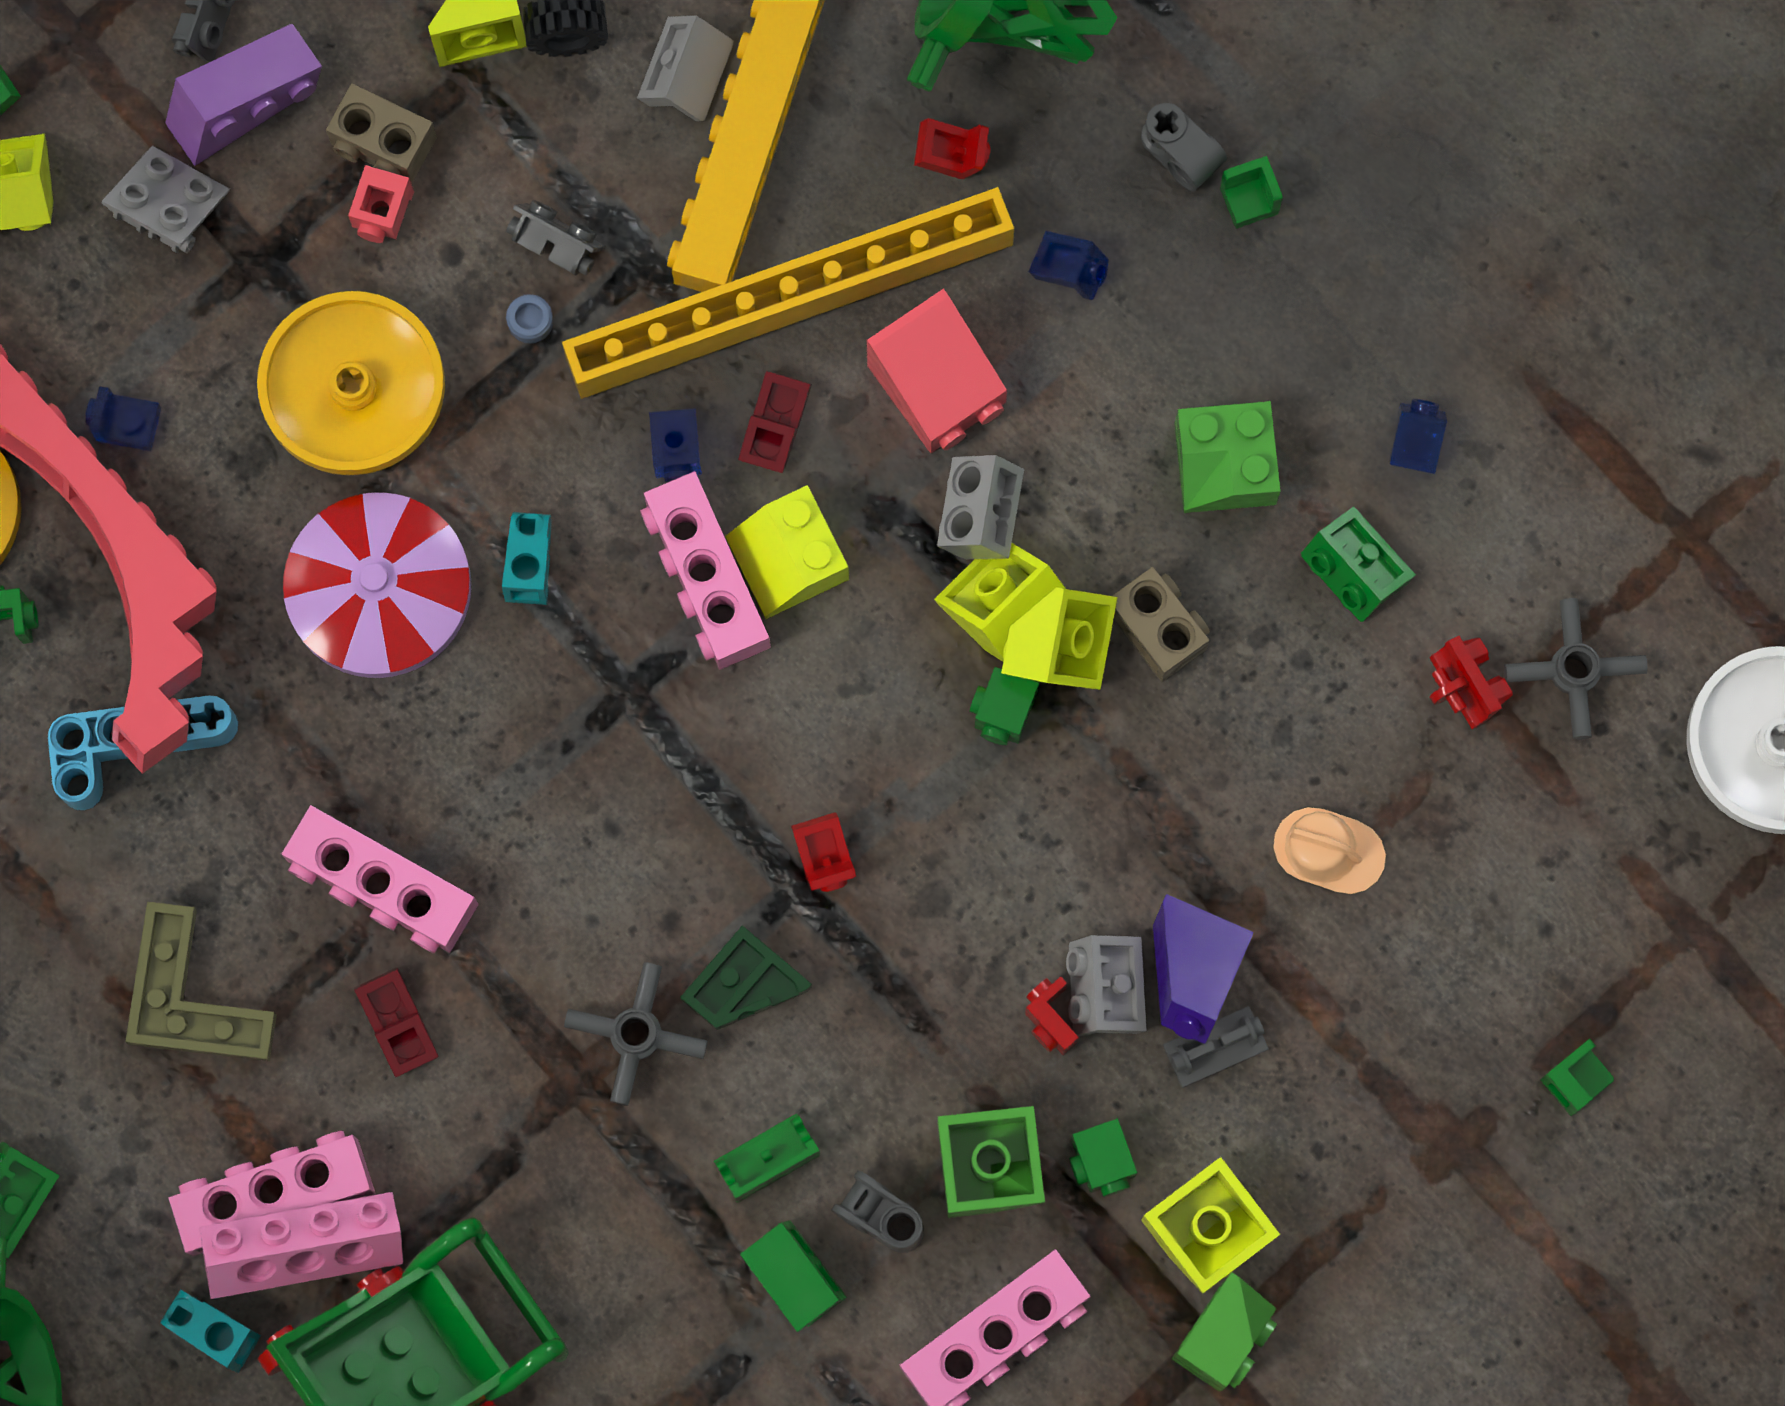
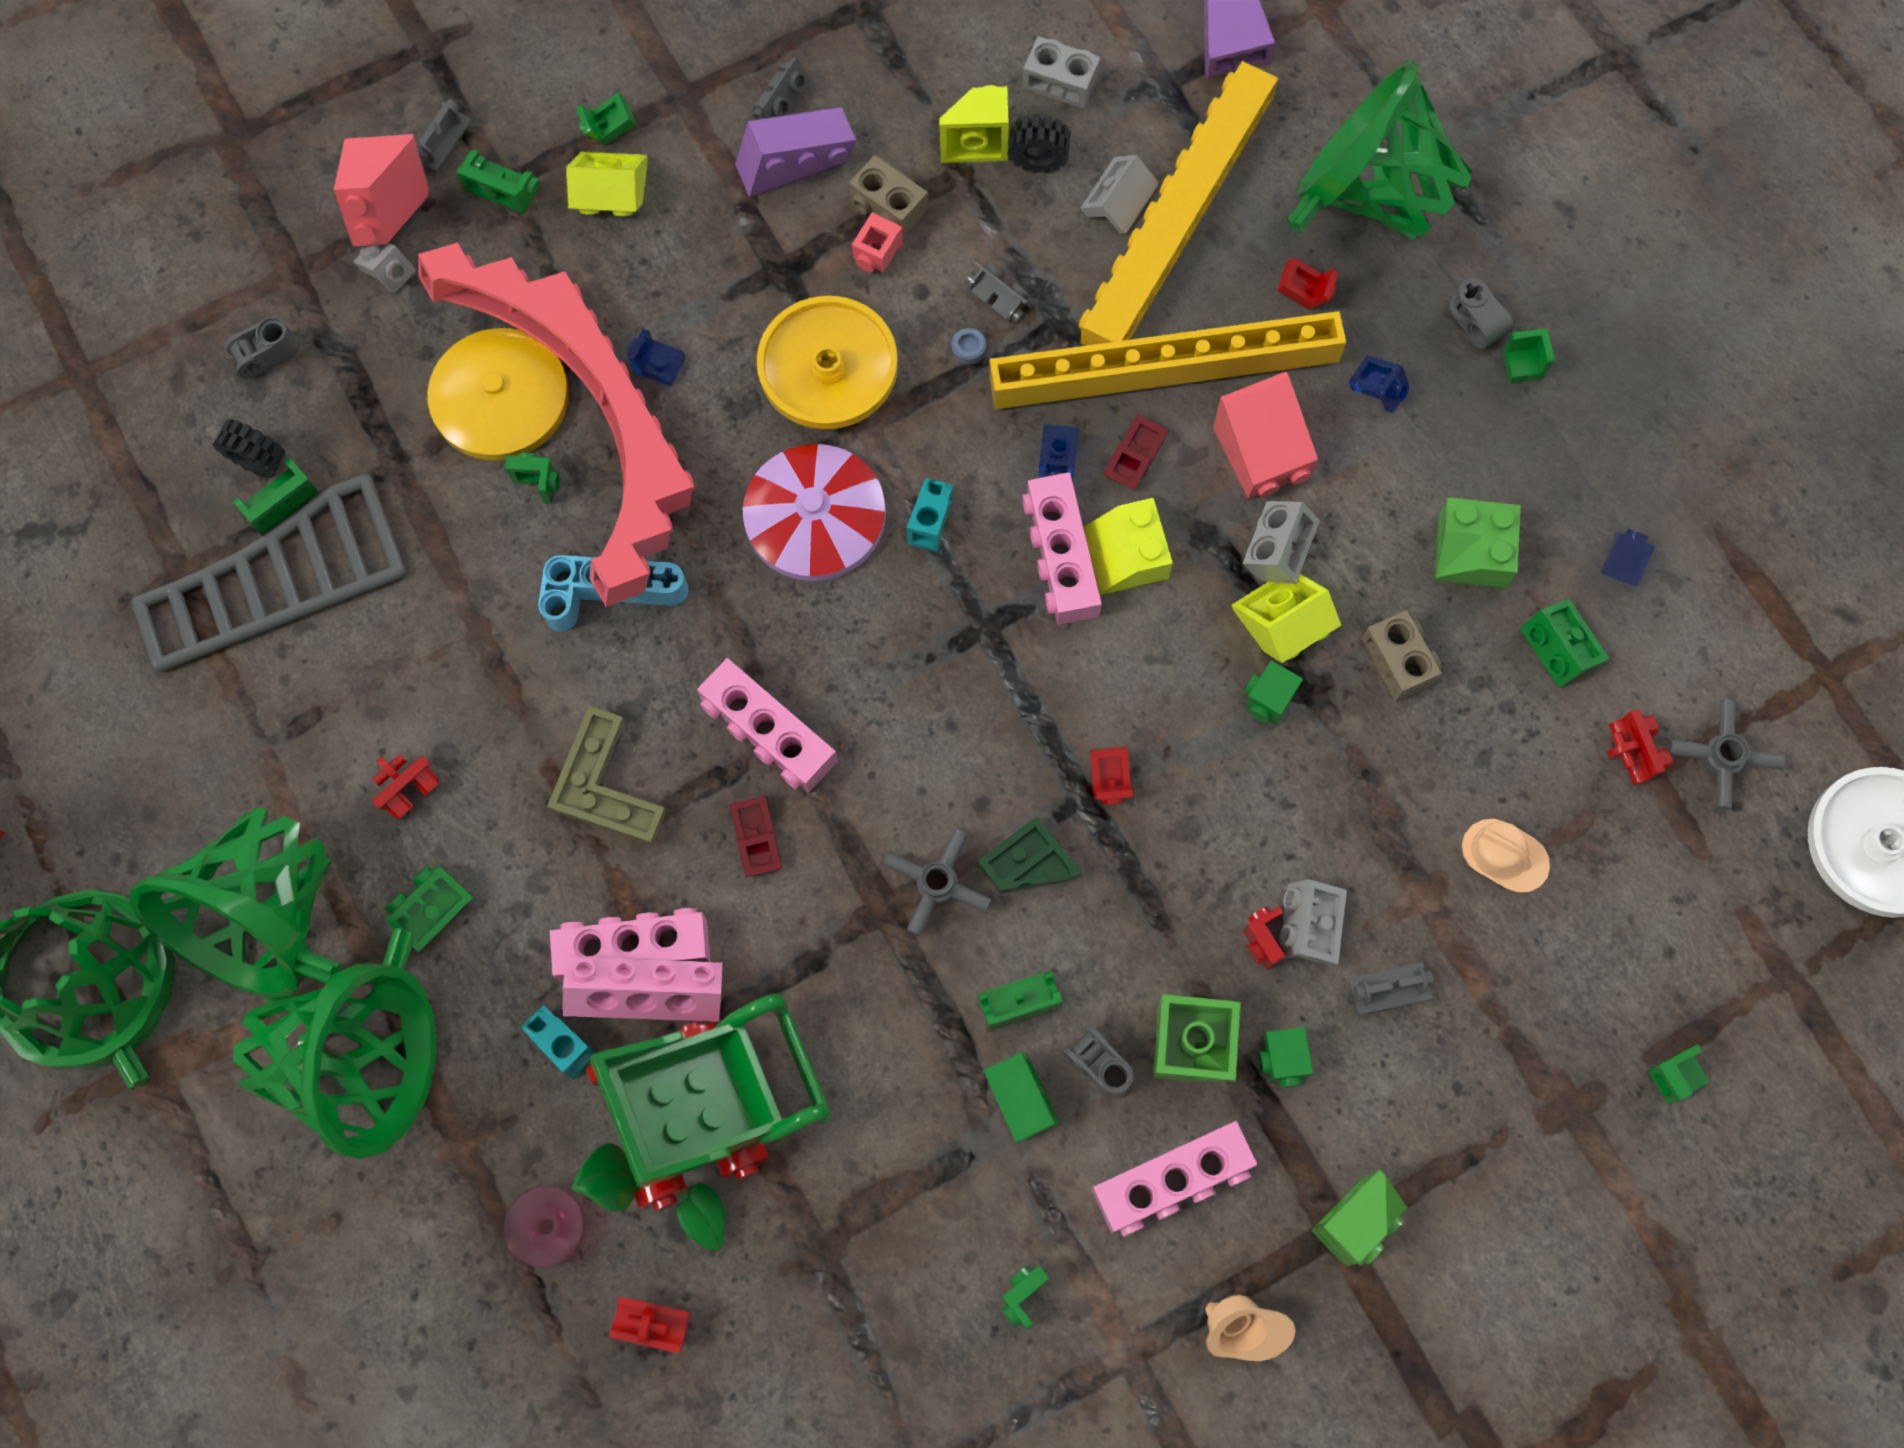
camera: 15 degrees right, 5 degrees down
light grey hinge [102,146,230,253] -> none
neon yellow slope [1001,587,1118,690] -> none
neon yellow slope [1141,1157,1280,1294] -> none
dark purple slope [1153,894,1254,1044] -> none

